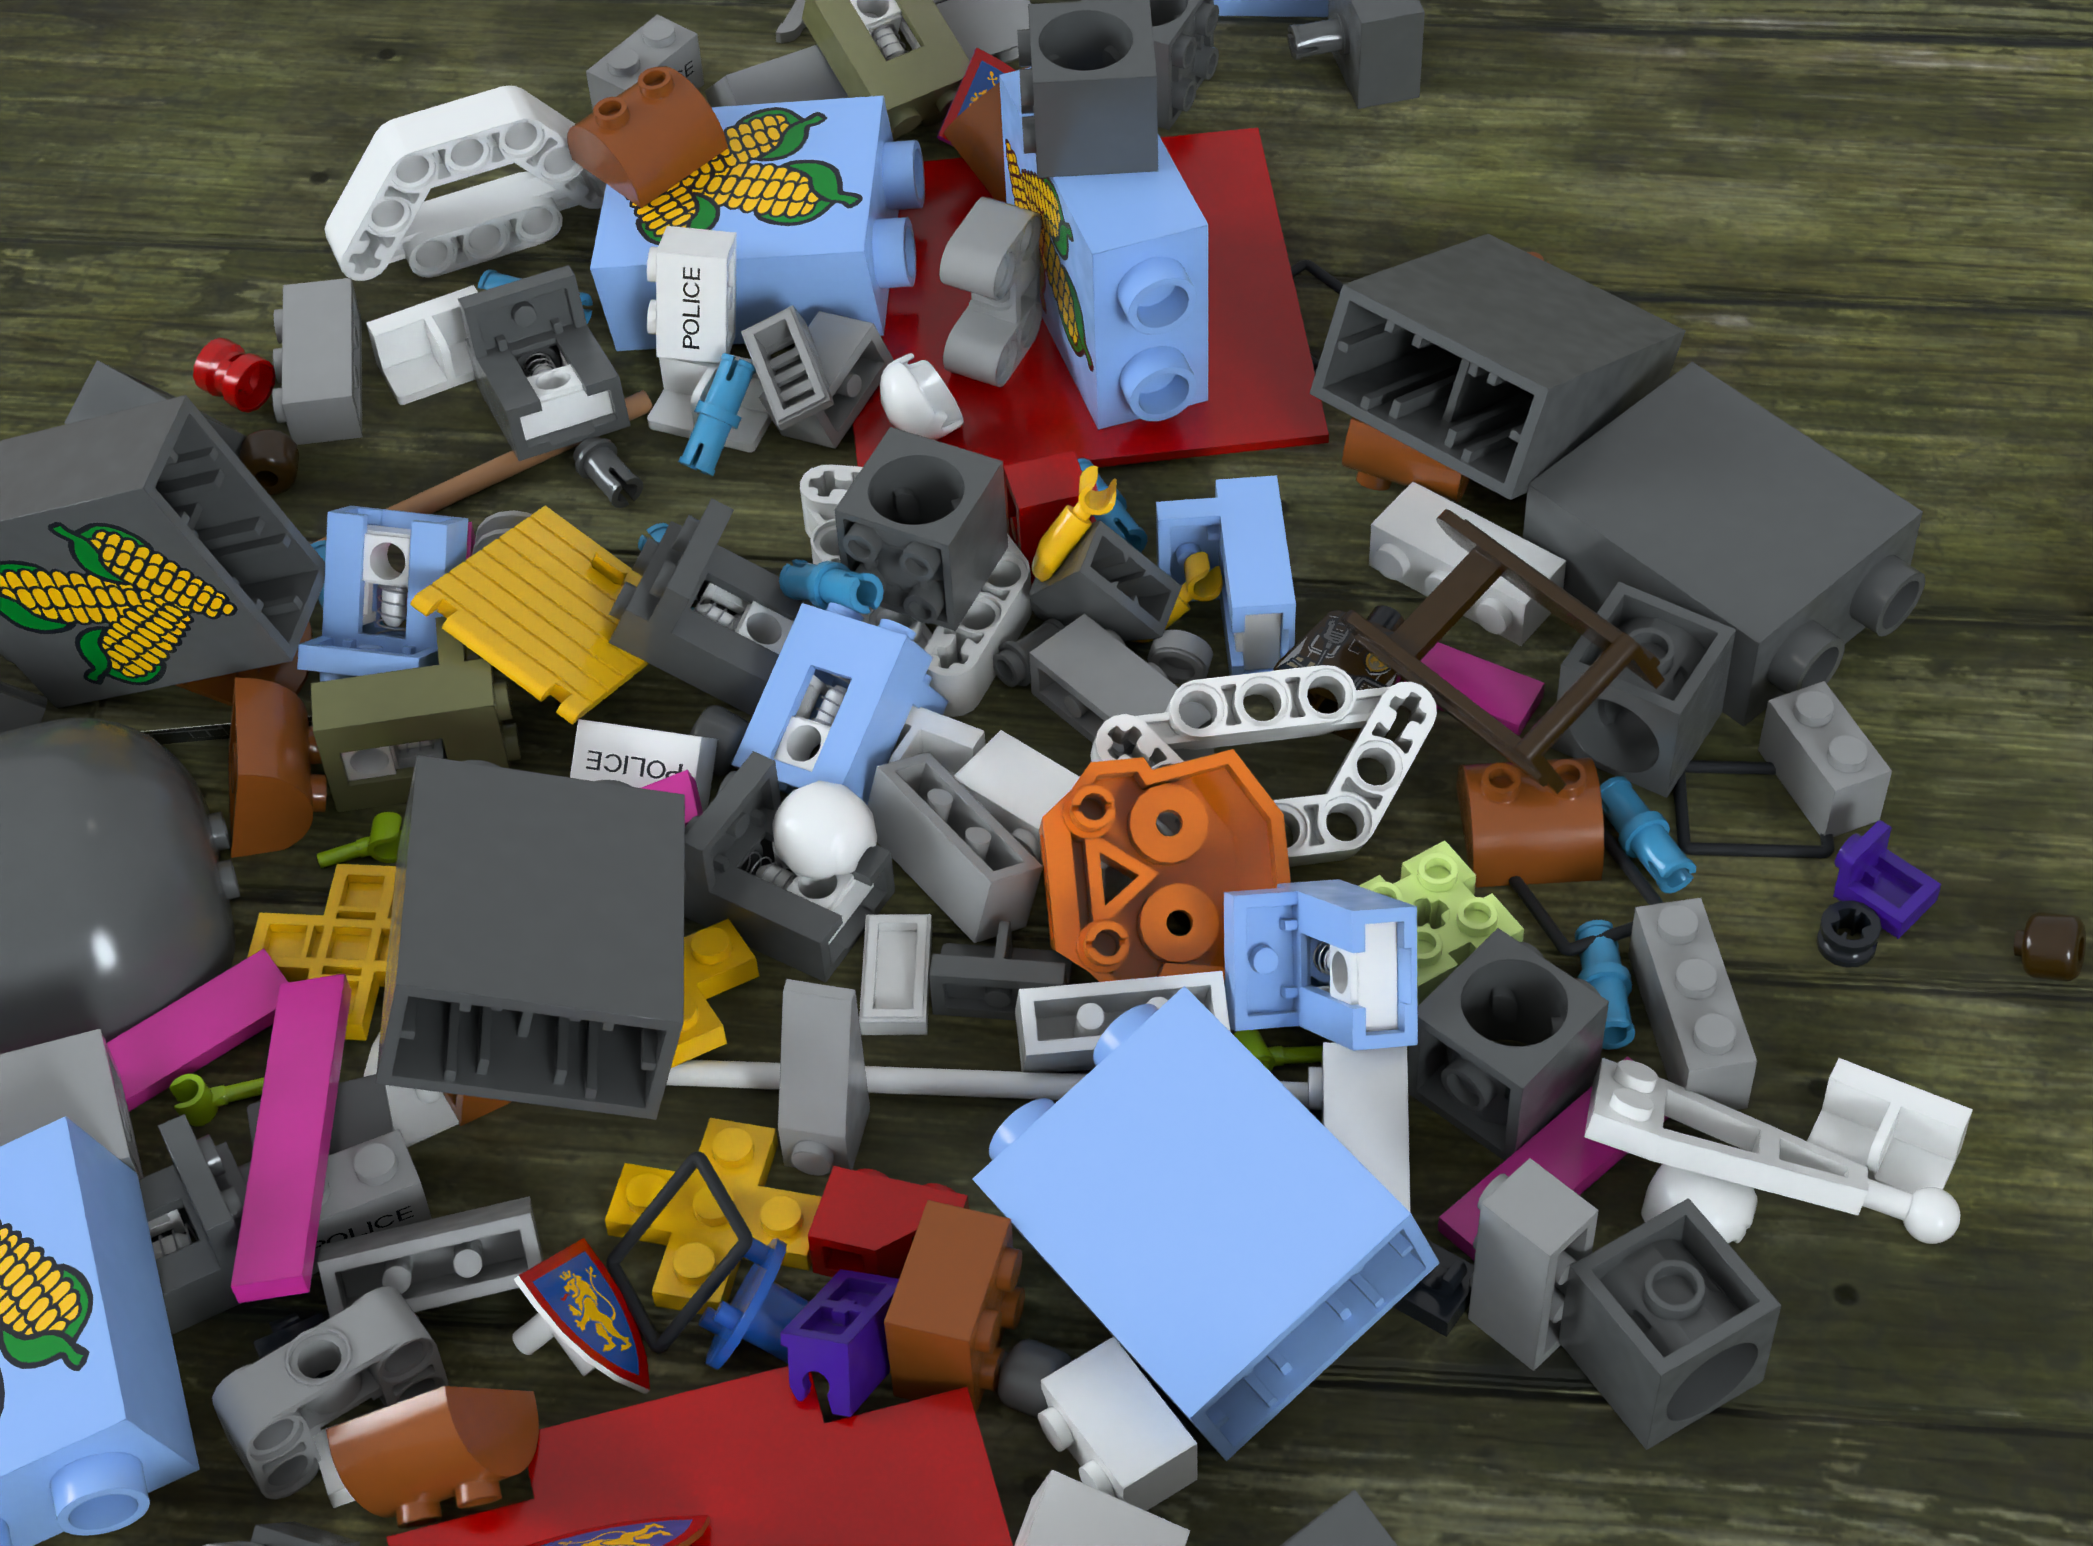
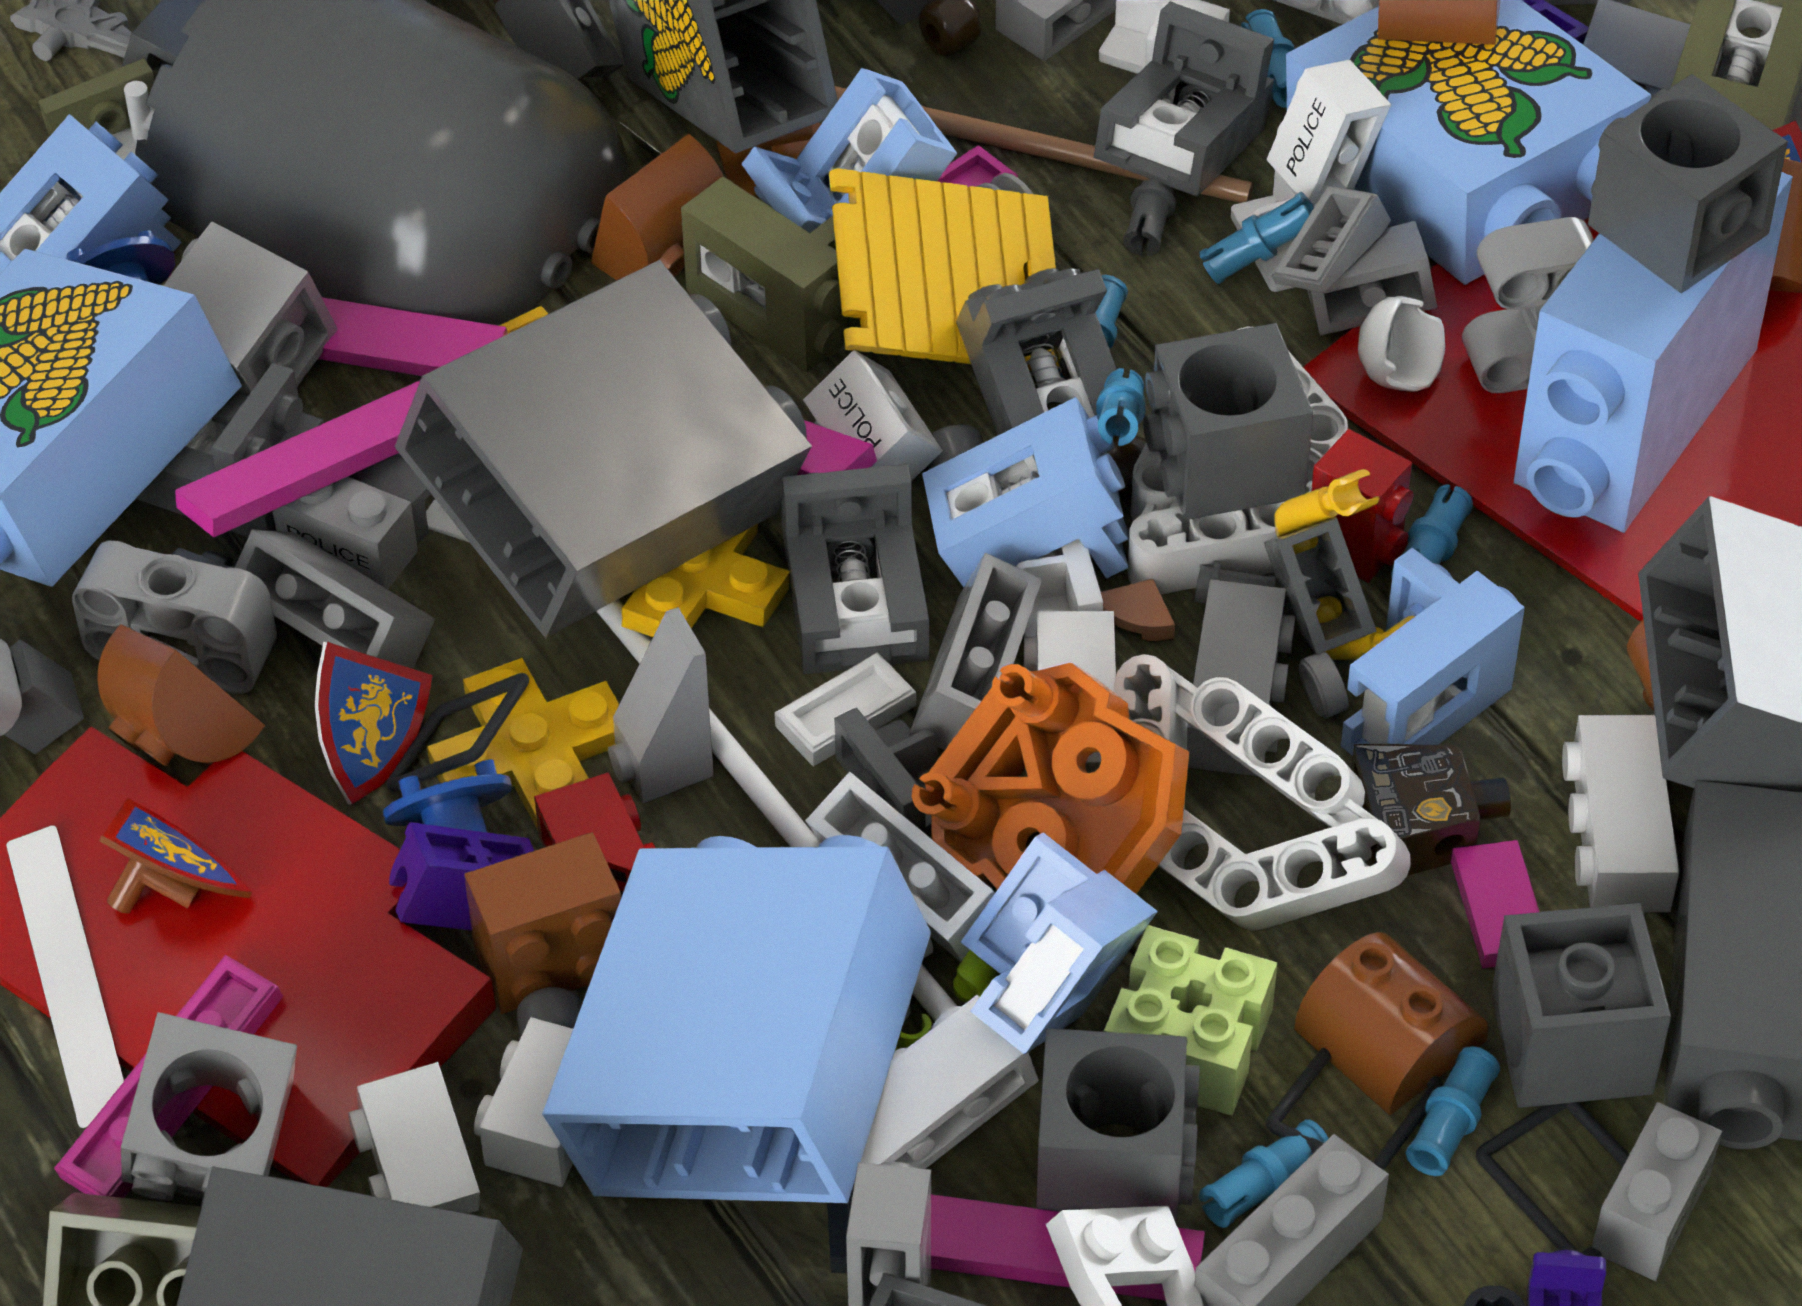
camera: 50 degrees right, 0 degrees up
lime hand [170,1073,264,1127] -> none
white hair [772,780,877,880] -> none
dark brown piece [1341,509,1665,794] -> none
none -> nougat tile [1101,579,1175,641]

